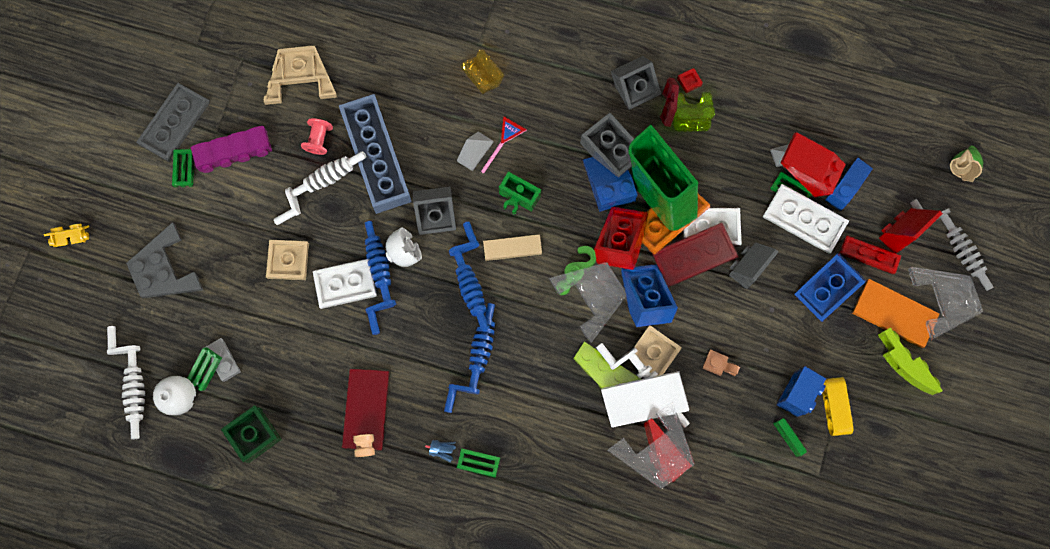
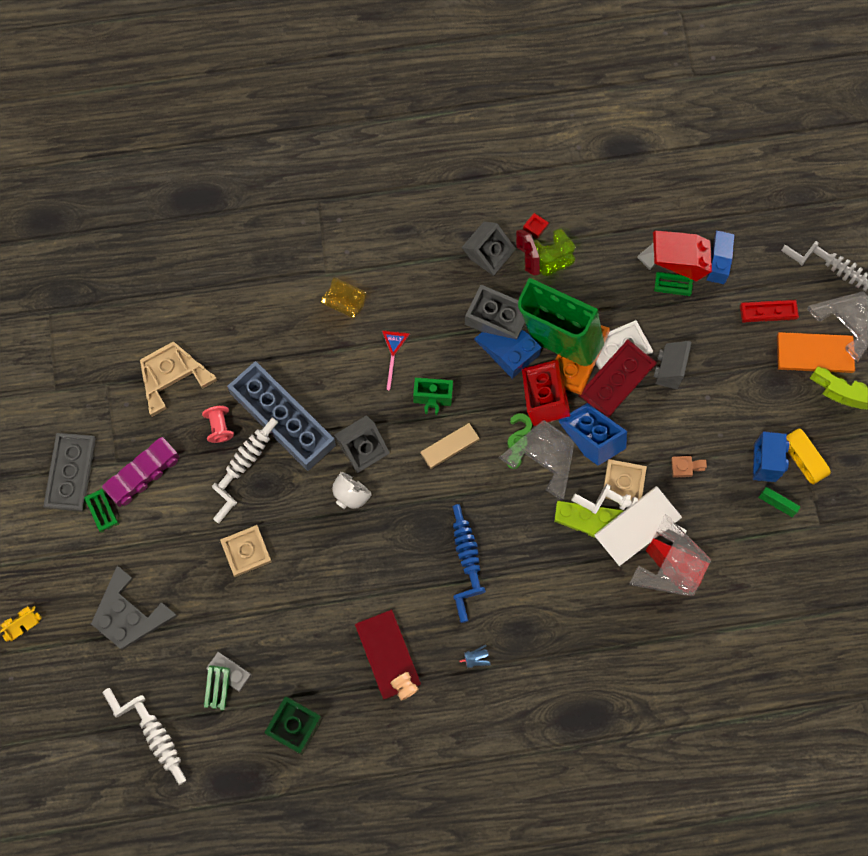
camera: 25 degrees left, 5 degrees down
white cylinder [153,376,196,415] -> none
white tile [313,259,377,309] -> none
blue piece [365,221,396,335] -> none
blue piece [449,222,489,331] -> none
light grey slope [457,132,493,171] -> none
green tile [457,448,500,478] -> none
white tile [763,184,849,254] -> none
blue slope [794,253,866,322] -> none
red slope [879,208,943,253] -> none
tan hat [950,146,983,182] -> none

